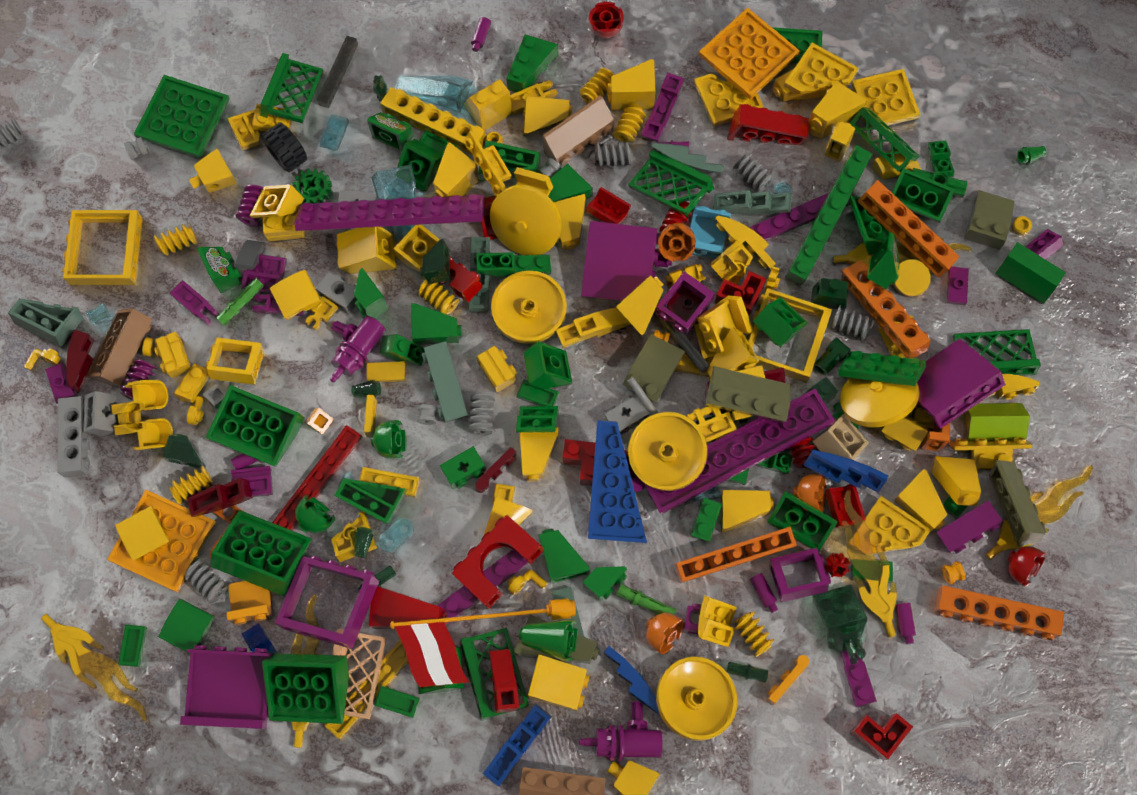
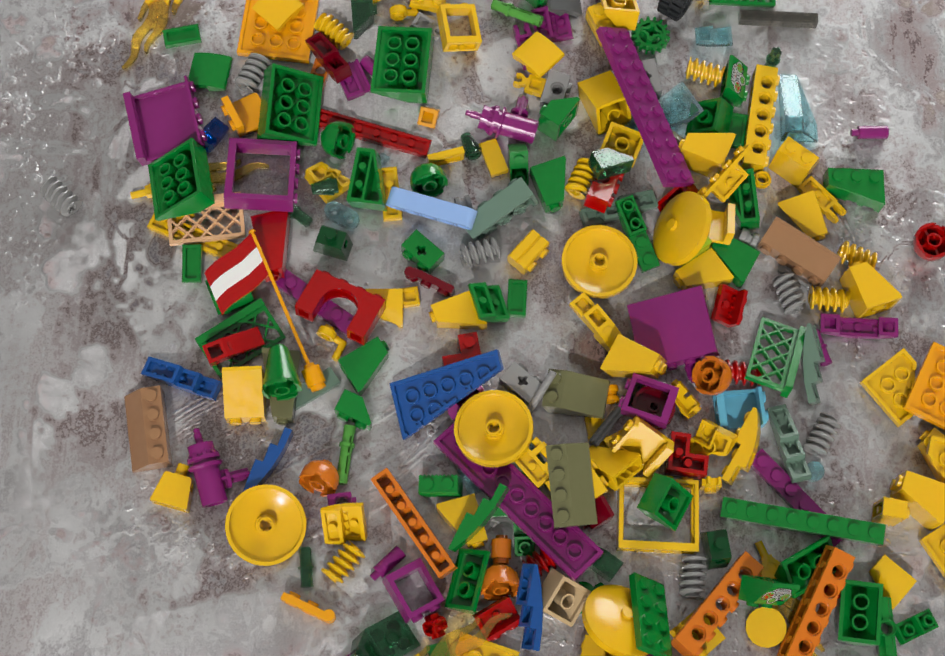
camera: 65 degrees right, 0 degrees up
green slope [523,341,573,389] -> none
red wedge [727,104,809,145] -> none
dark green piece [814,337,851,376] -> none
green fence [849,107,920,172] -> none
none -> dark green torso [313,225,353,261]
none -> light blue beam [386,187,478,230]
none -> green slope [448,483,509,552]
none -> orange brick [491,535,512,565]
none -> yellow piece [685,56,725,88]

